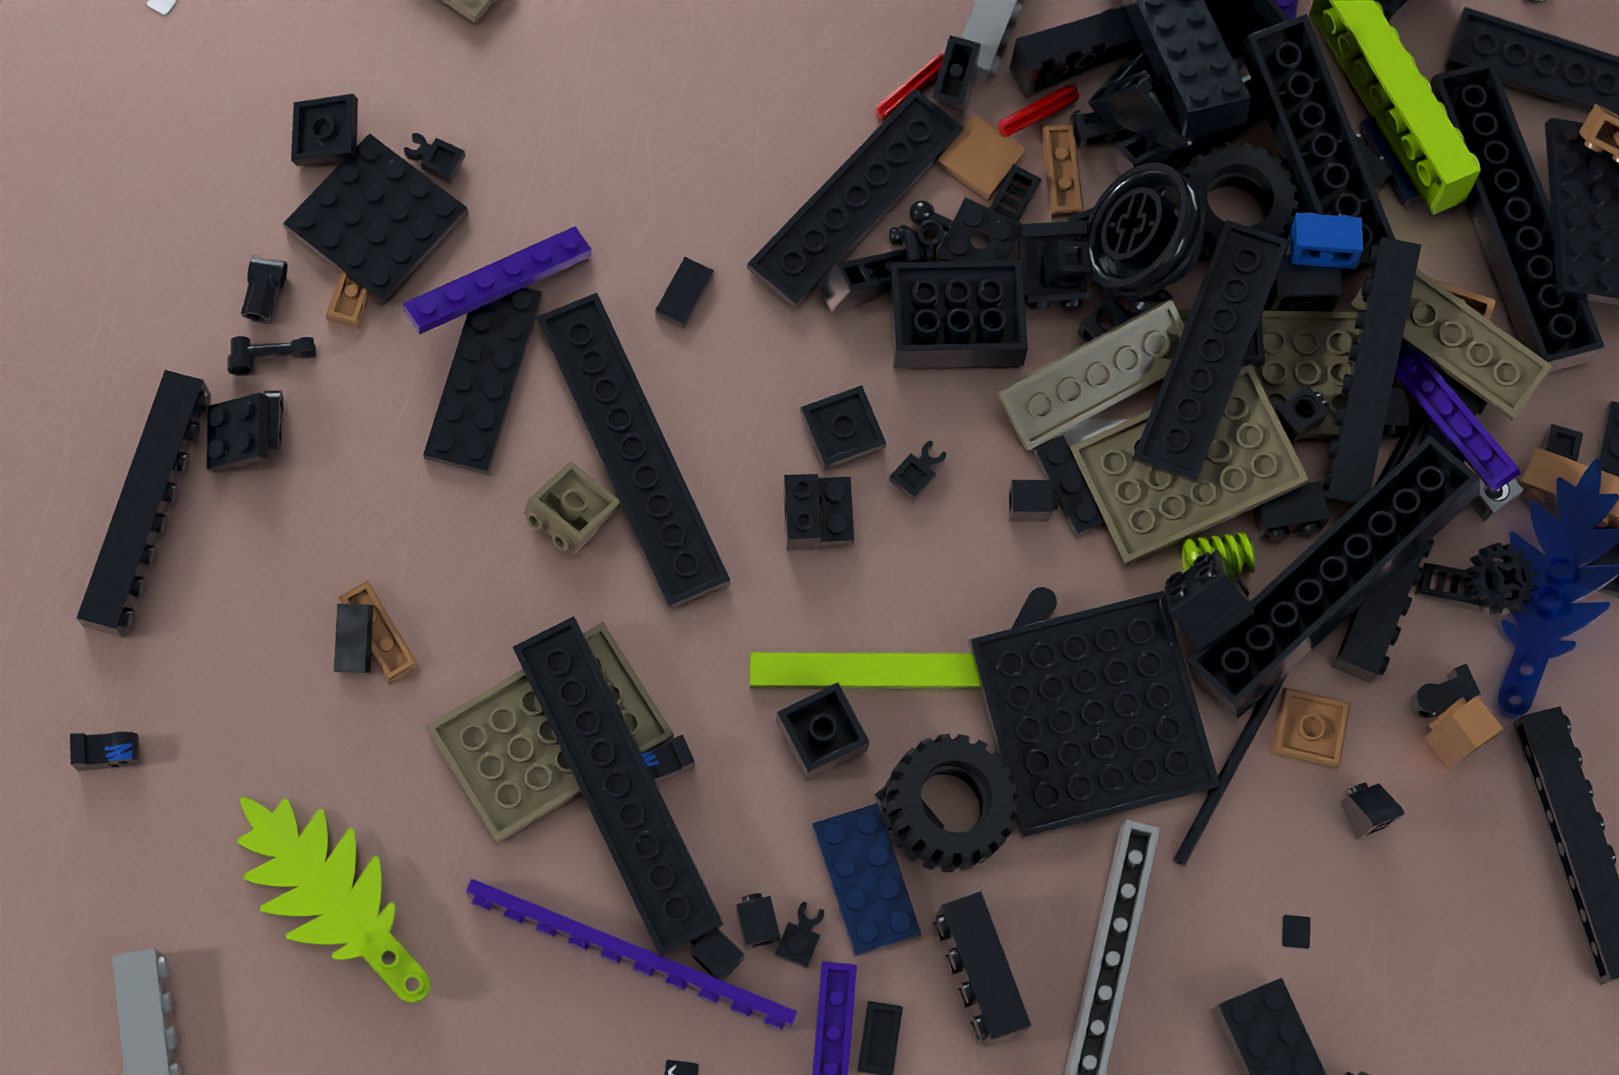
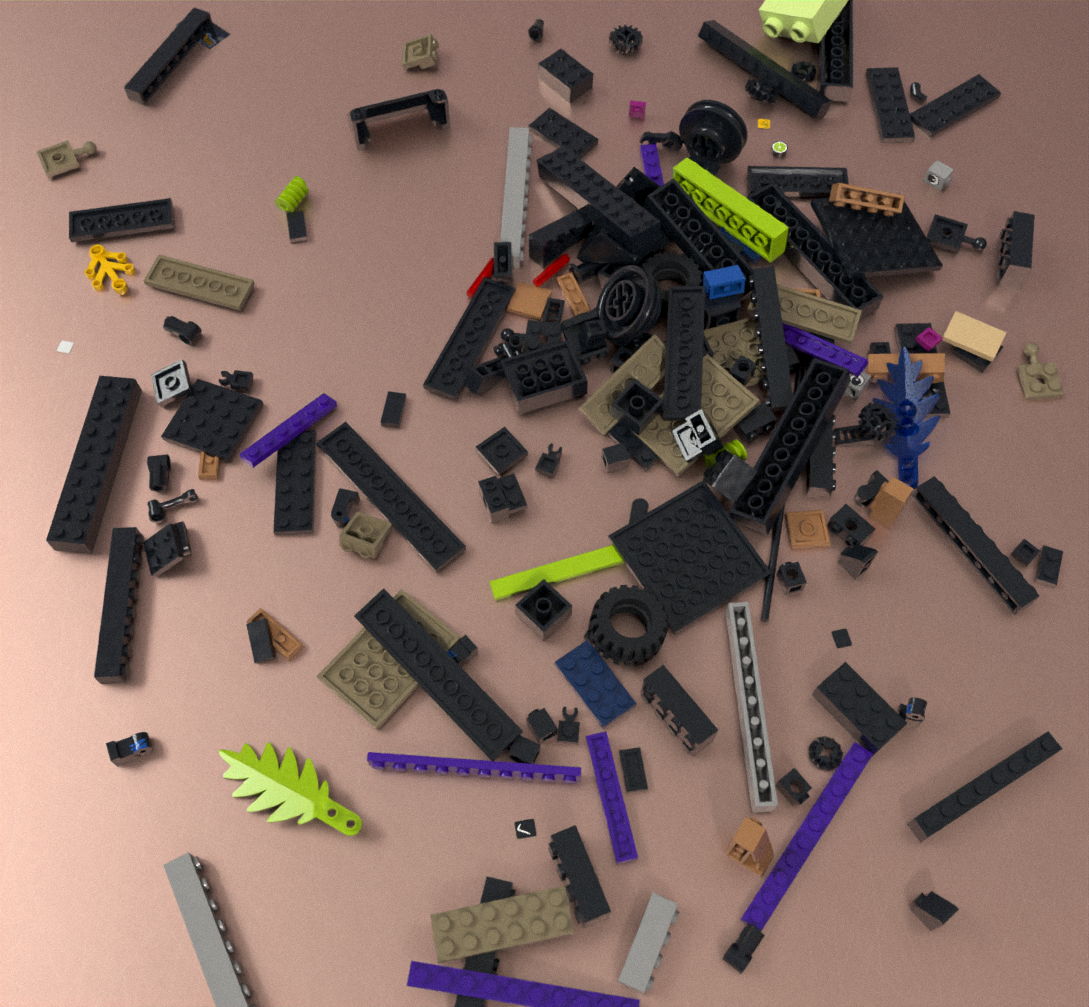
camera: 10 degrees left, 10 degrees down
none -> black brick [46,375,142,554]
none -> black piece [163,316,202,345]
none -> black leg [331,488,360,528]
none -> black brick [610,379,664,436]
none -> brick [672,409,724,463]
none -> black brick [776,562,807,595]
none -> black brick [827,504,876,548]

